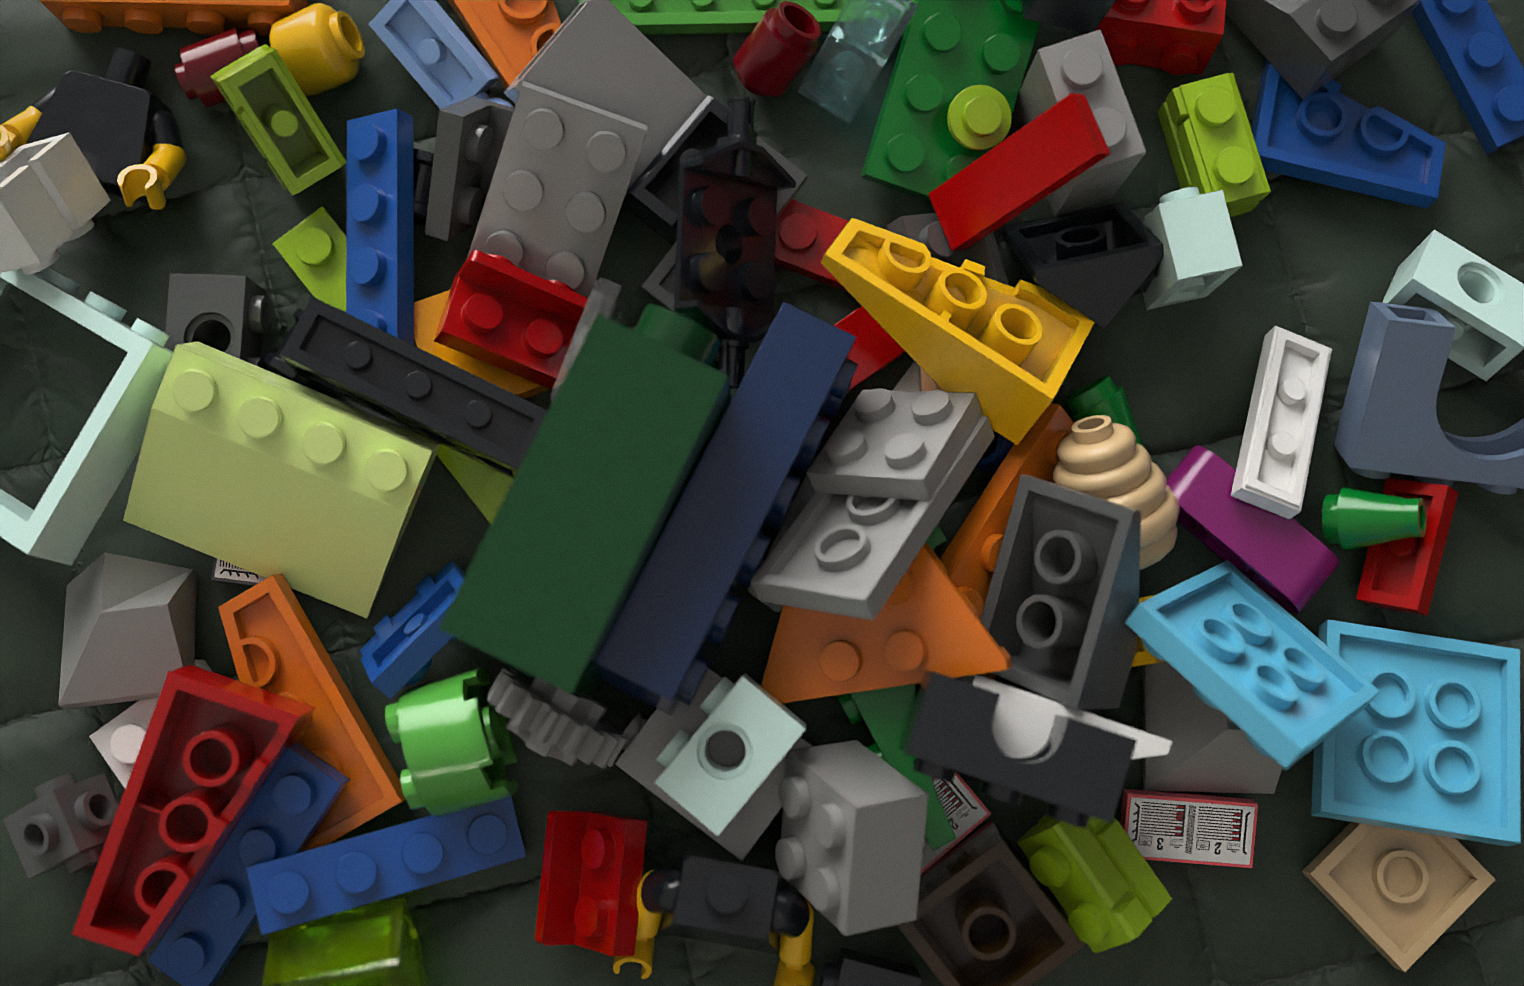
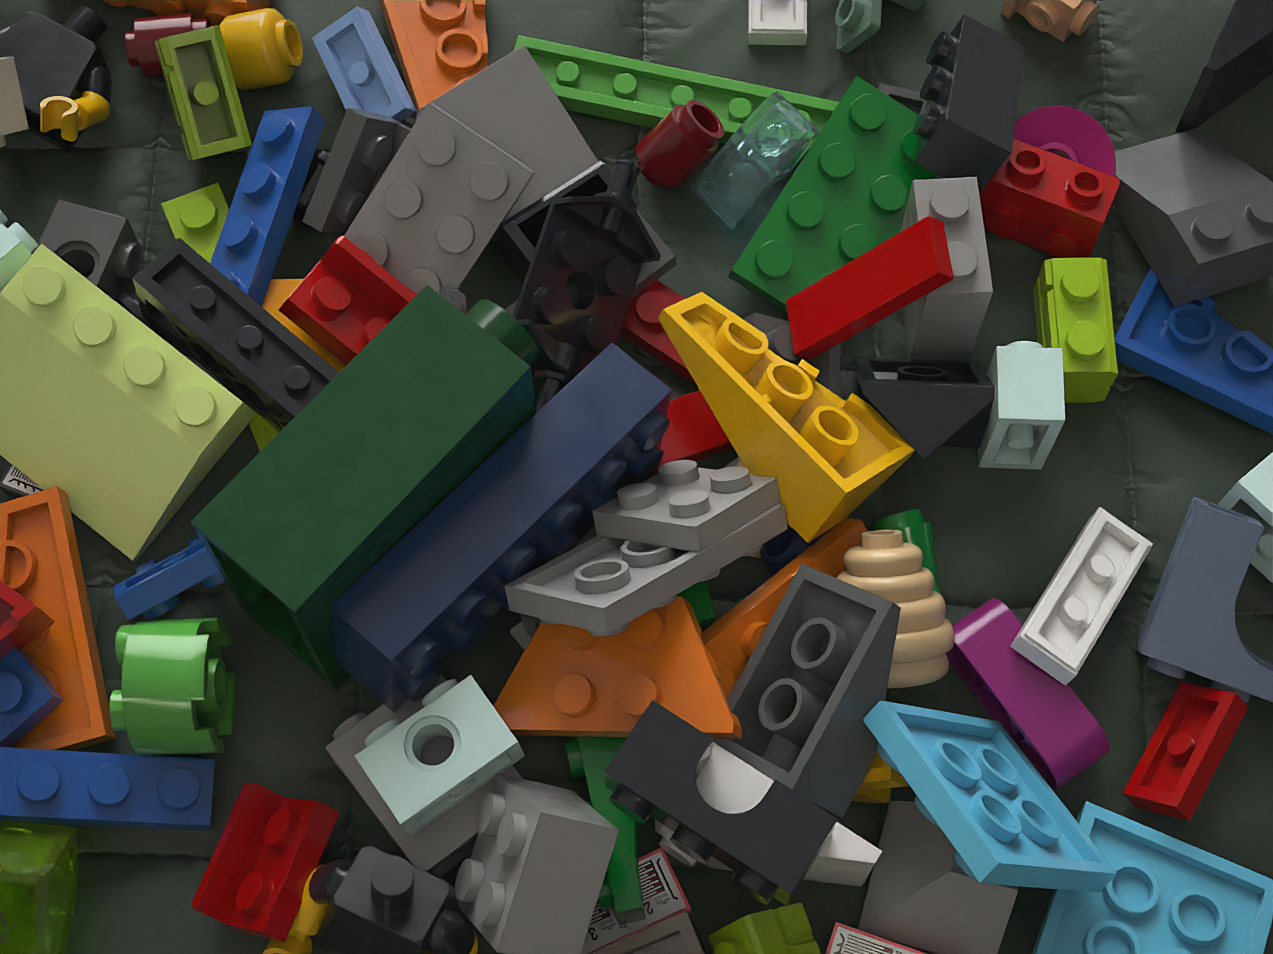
camera: 15 degrees right, 15 degrees down
light grey gear [487,667,627,768] -> none
lime plate [947,85,1012,151] -> none
green cone [1322,487,1427,551] -> none

